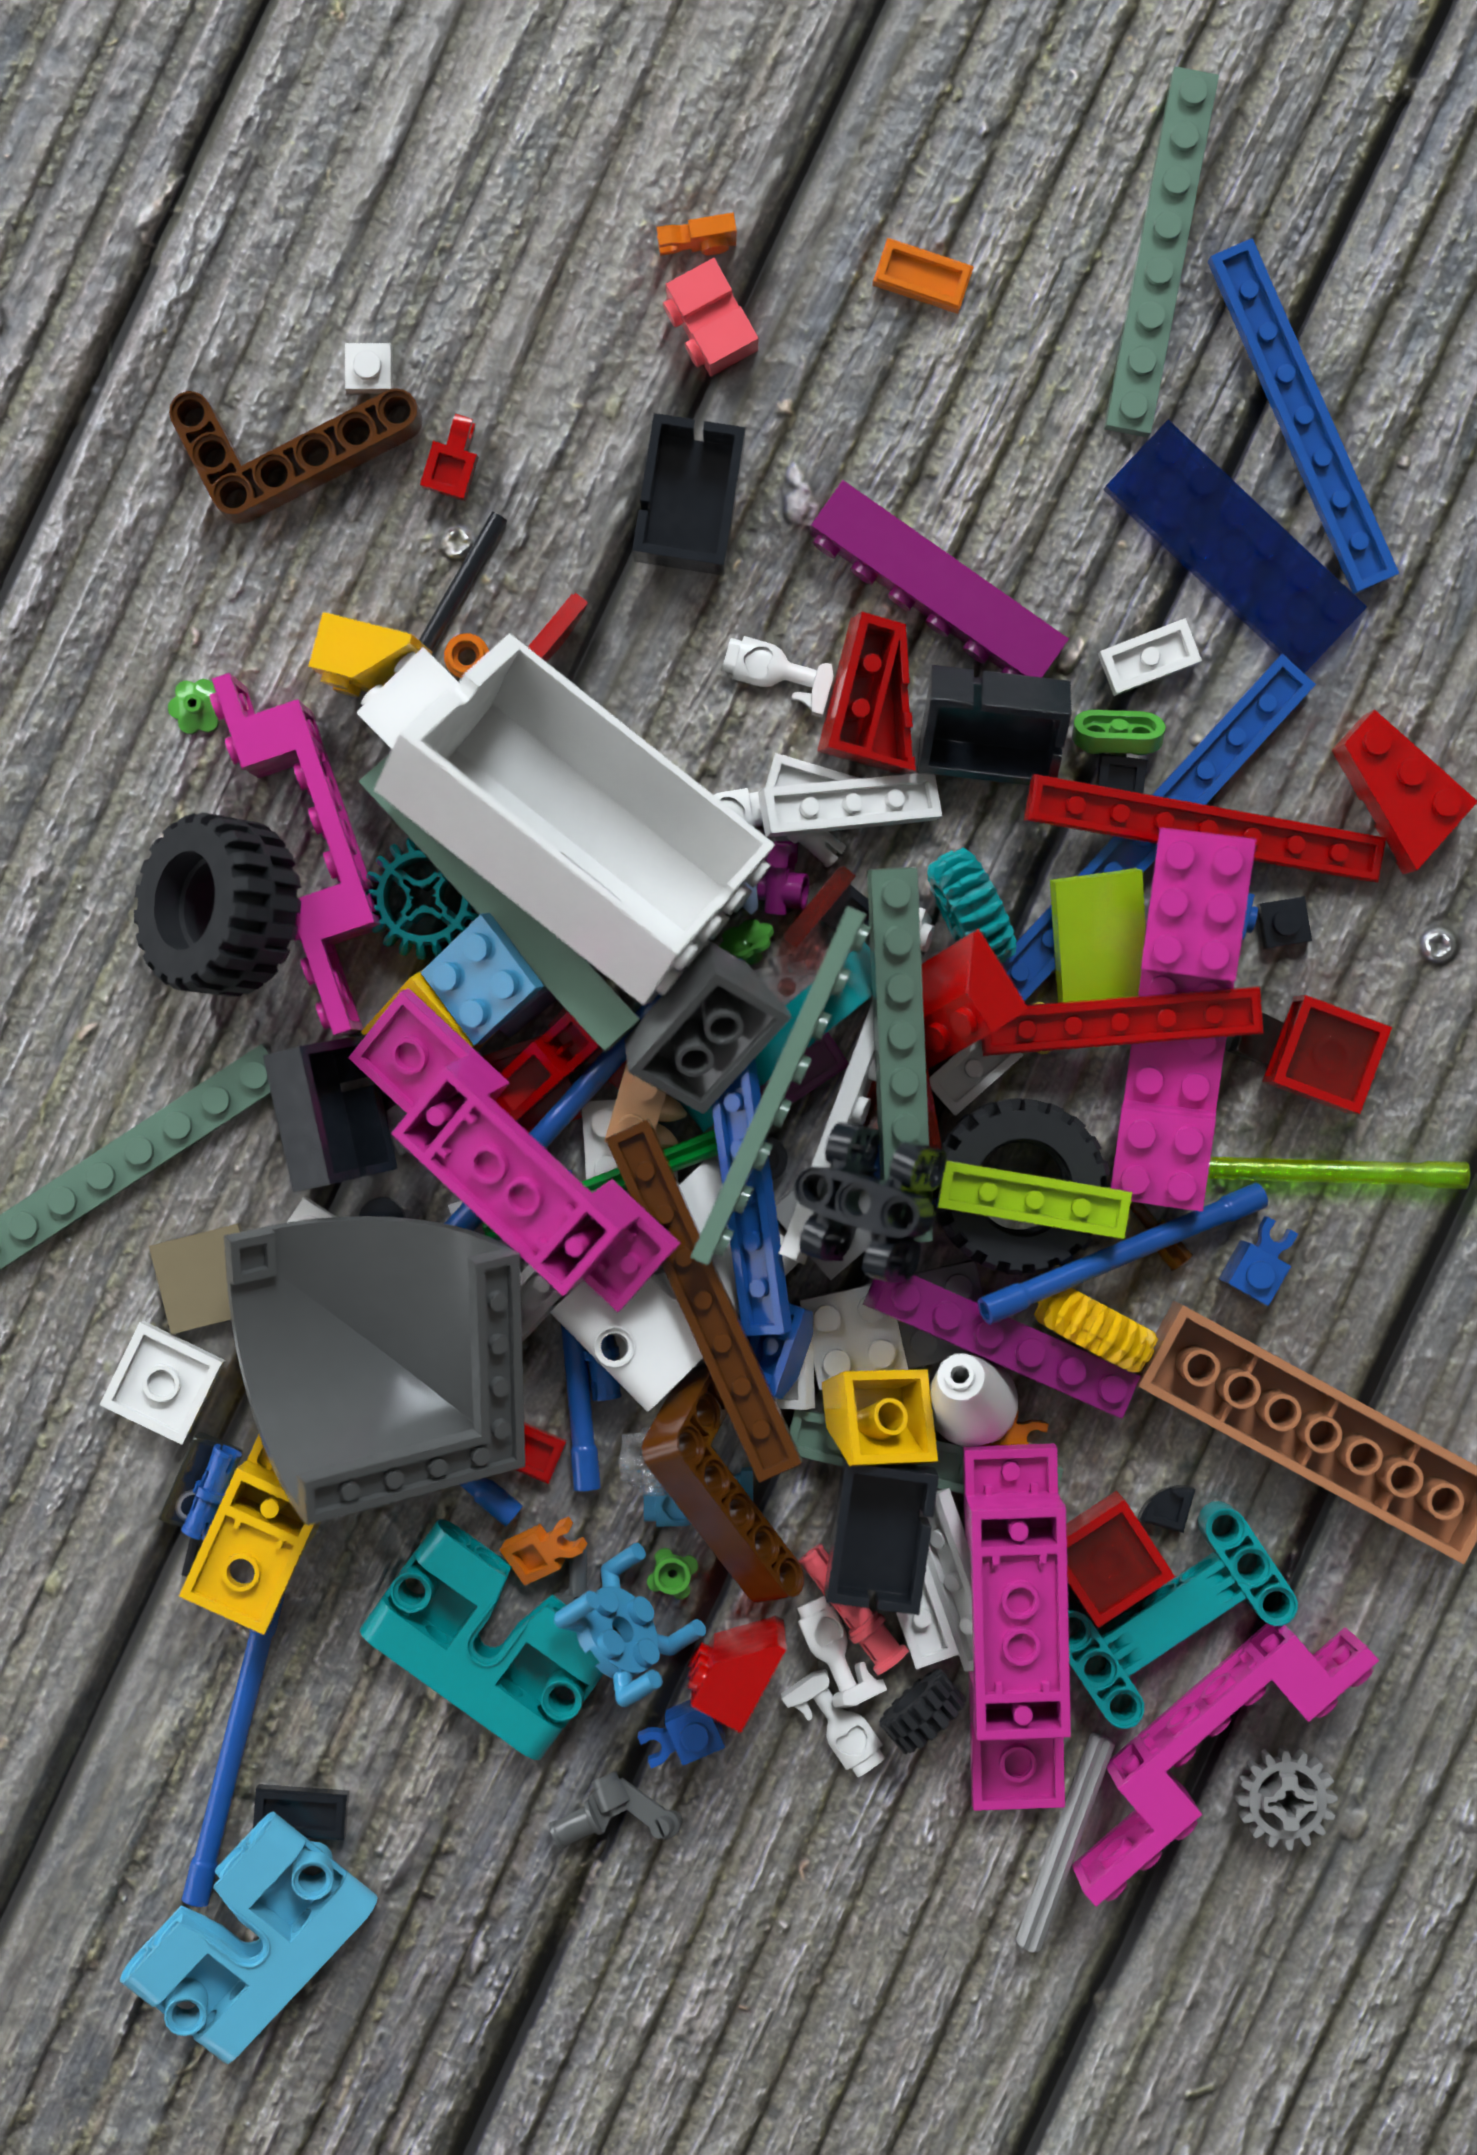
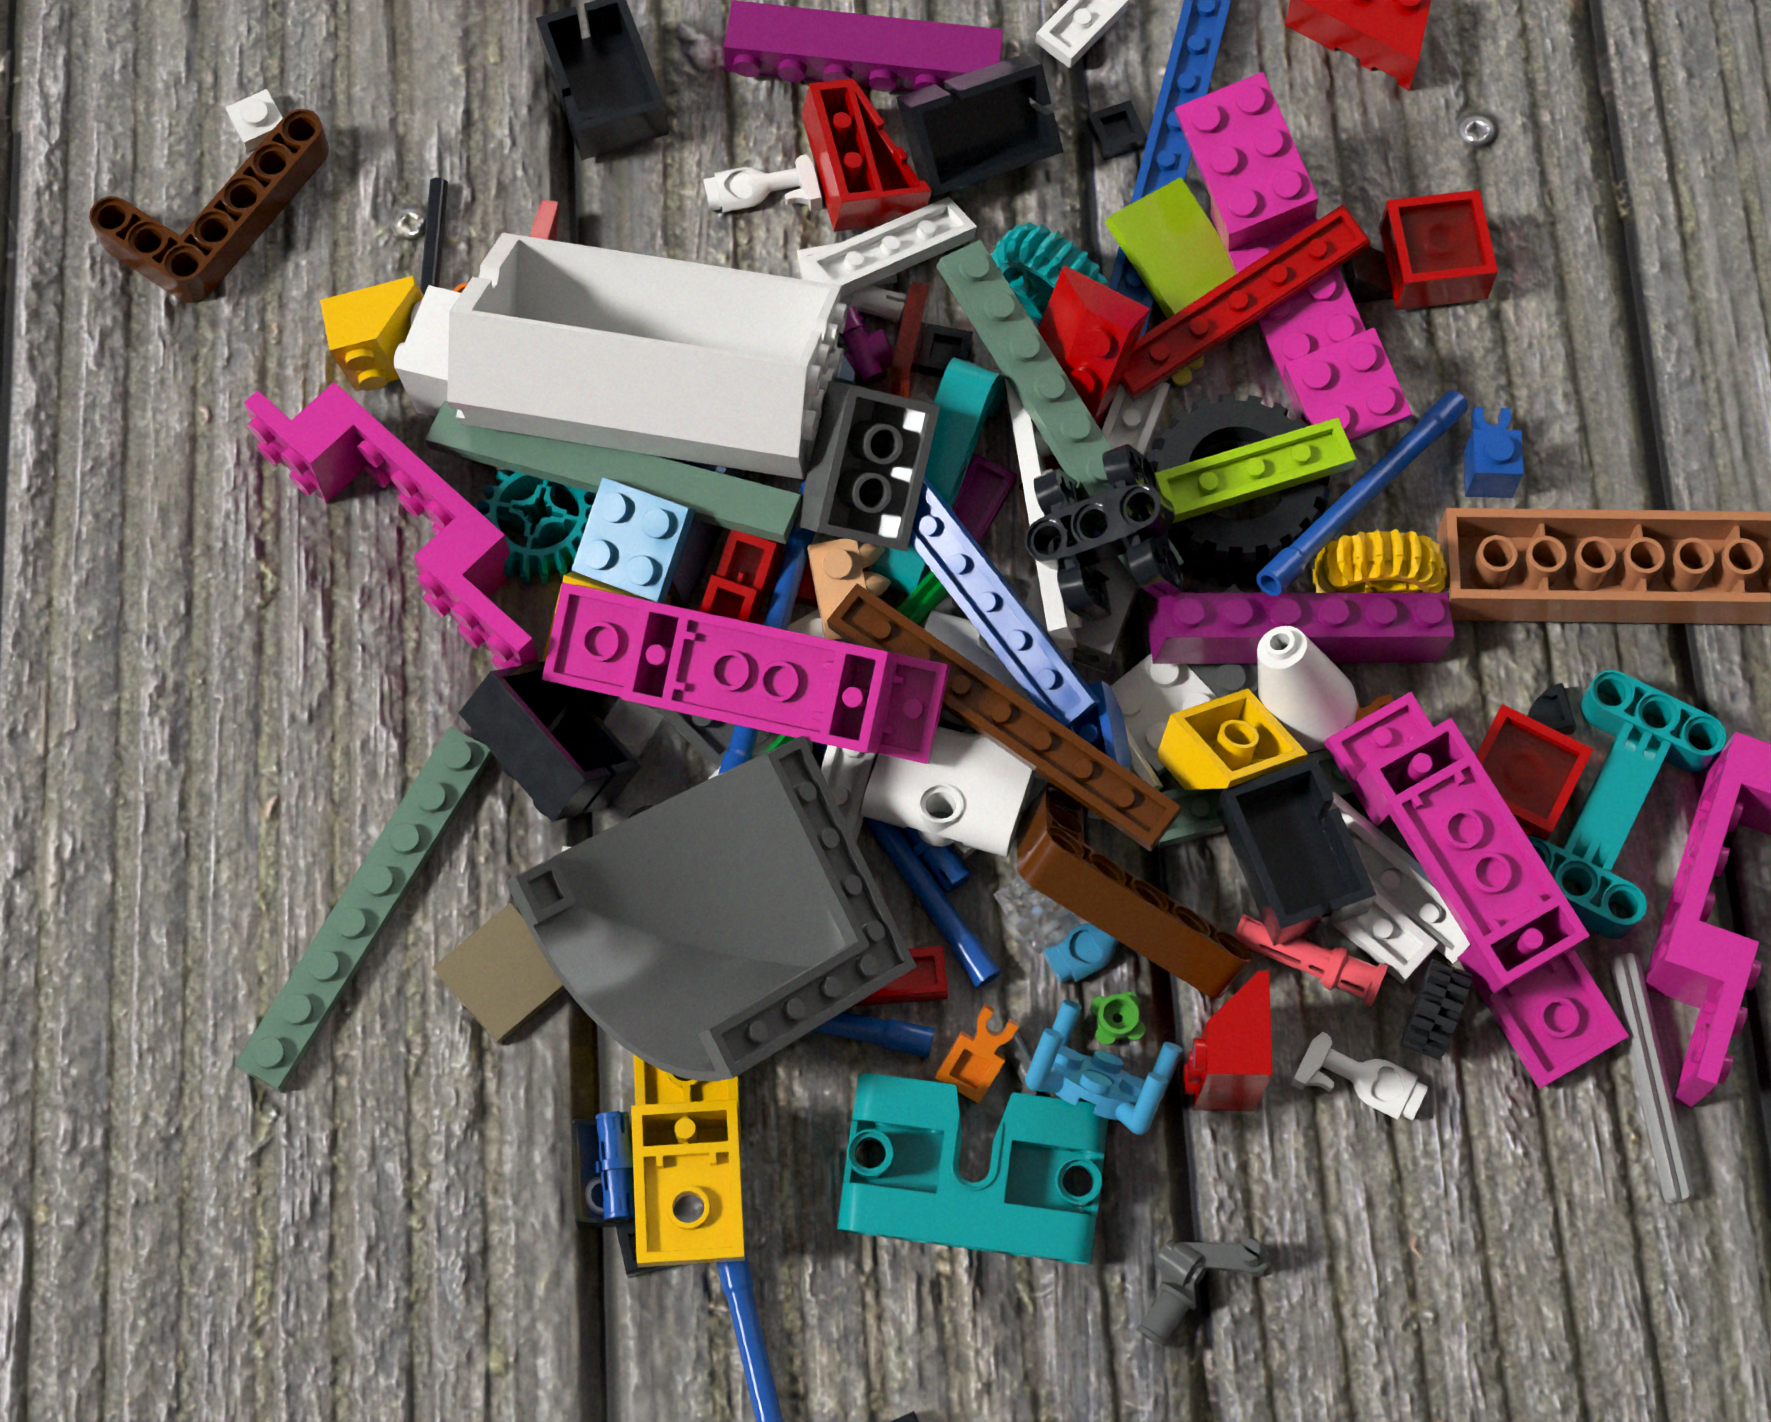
camera: 30 degrees left, 20 degrees down
white plate [100,1321,226,1445] -> none
black tyre [134,812,301,997] -> none
bright green plant [168,679,219,734] -> none
red plate [420,413,479,502] -> none
blue brick [637,1699,725,1769] -> none
sand green plate [691,906,871,1265] -> none
white piece [797,1595,887,1708] -> none
red tile [1024,774,1386,883] -> none
bright green plate [1072,710,1166,755] -> none
reddish brown axle [1130,1202,1193,1271] -> none
clear neon green piece [1208,1156,1470,1189] -> none
black plate [1256,896,1312,949] -> none

